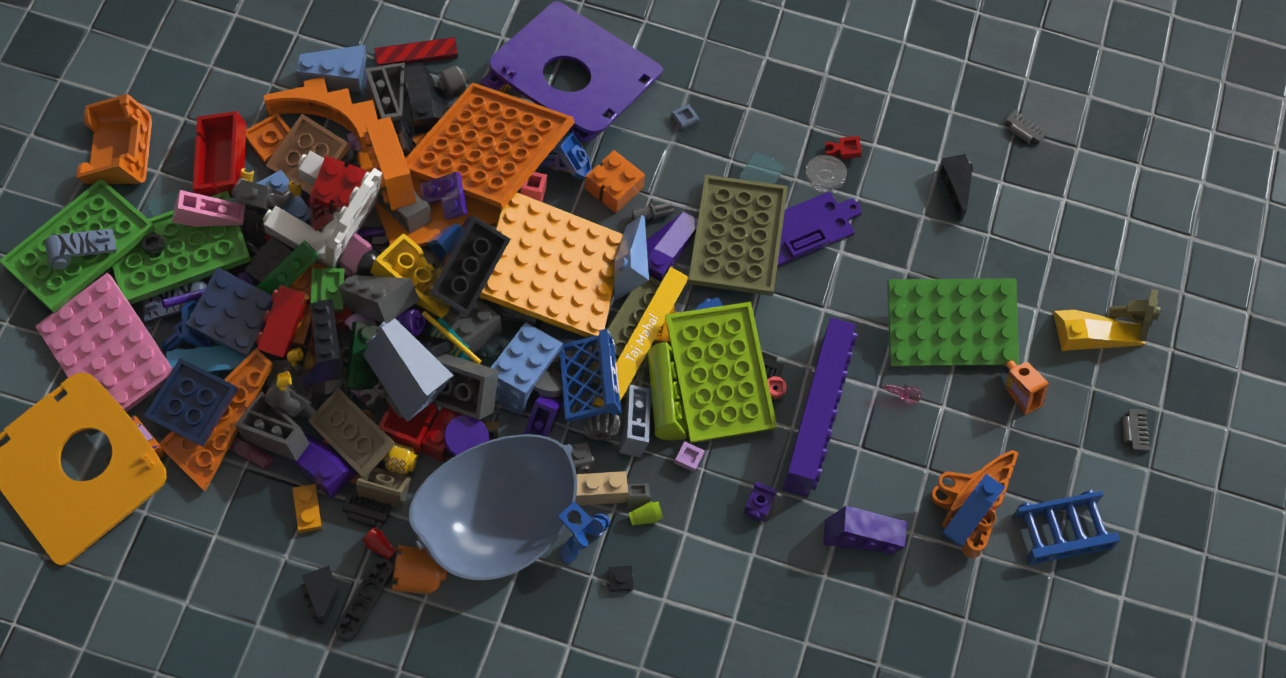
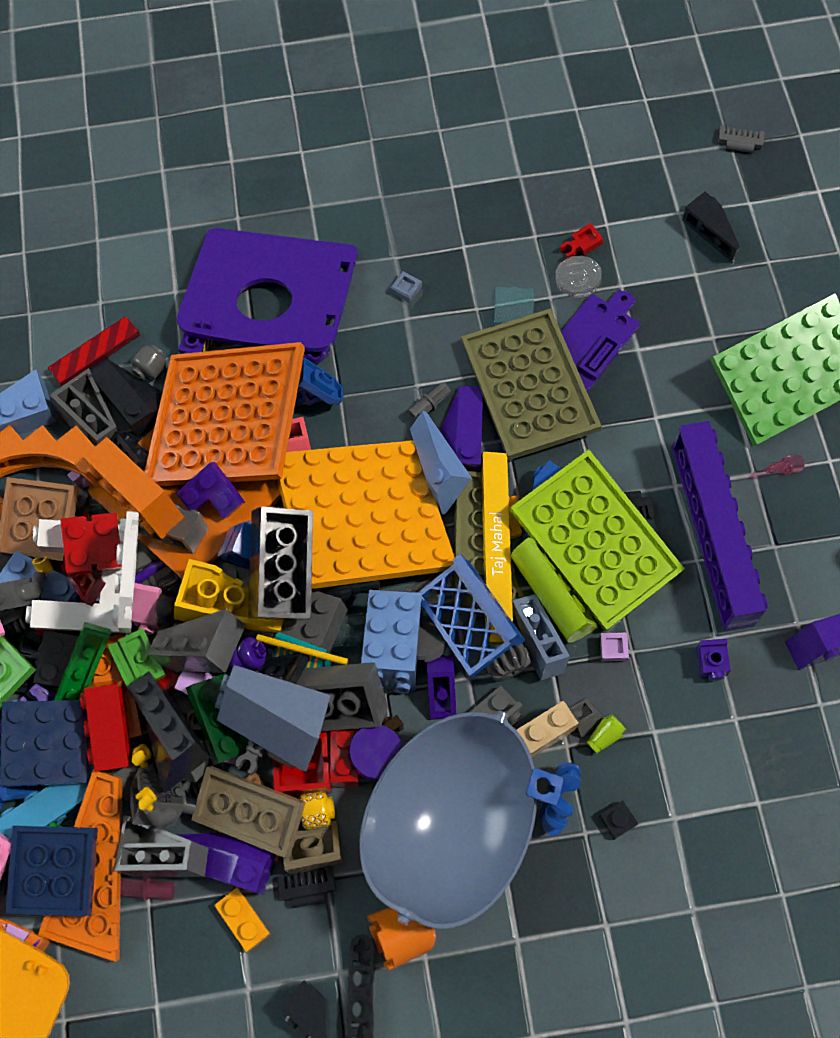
camera: 15 degrees left, 5 degrees up
red cone [362,527,397,560] -> none
orange piece [585,150,645,213] -> none
coral tile [768,377,787,400] -> none

